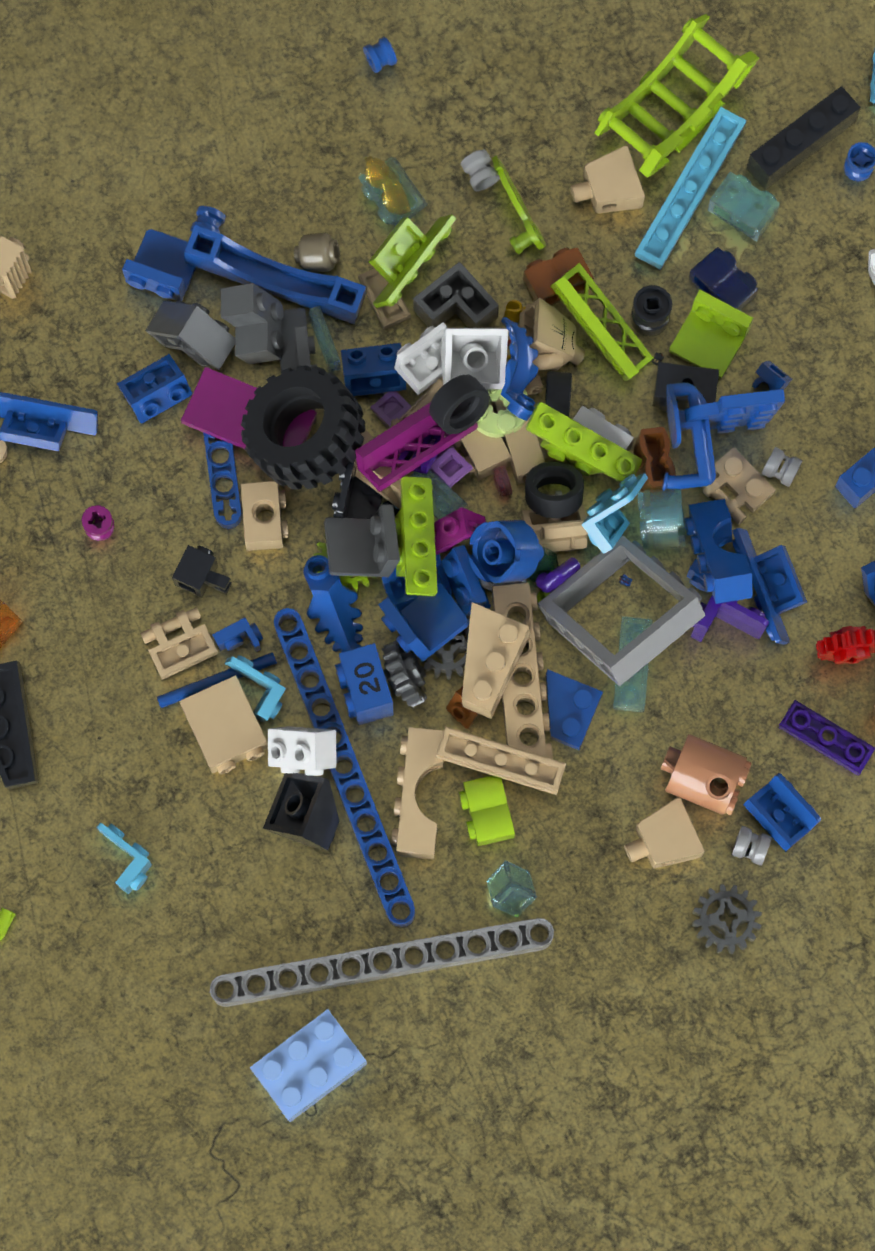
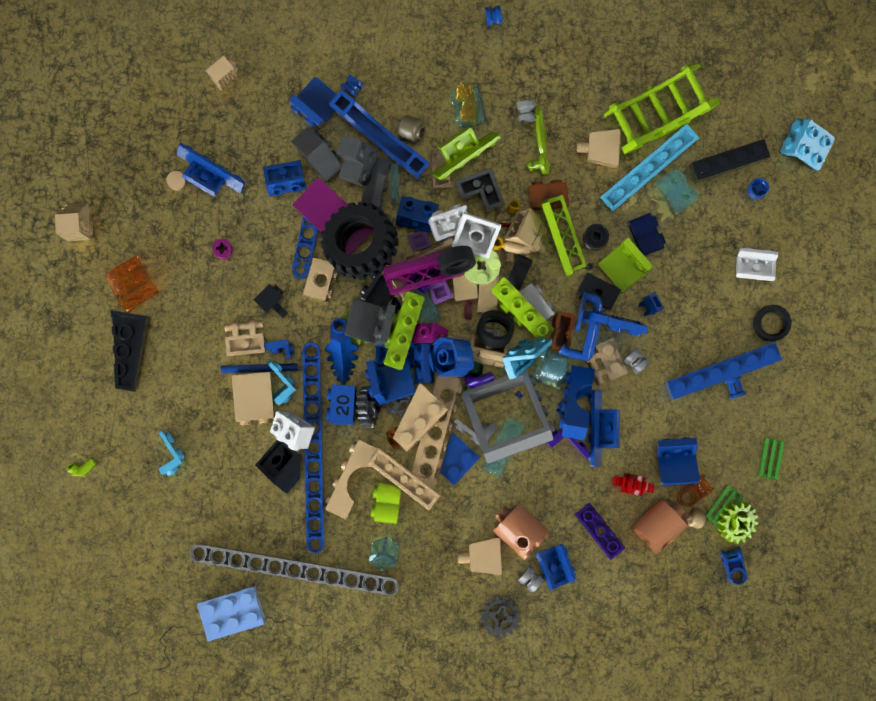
camera: 20 degrees right, 10 degrees up
blue plant [501,317,538,421] -> none
none -> light grey bracket [453,419,498,445]

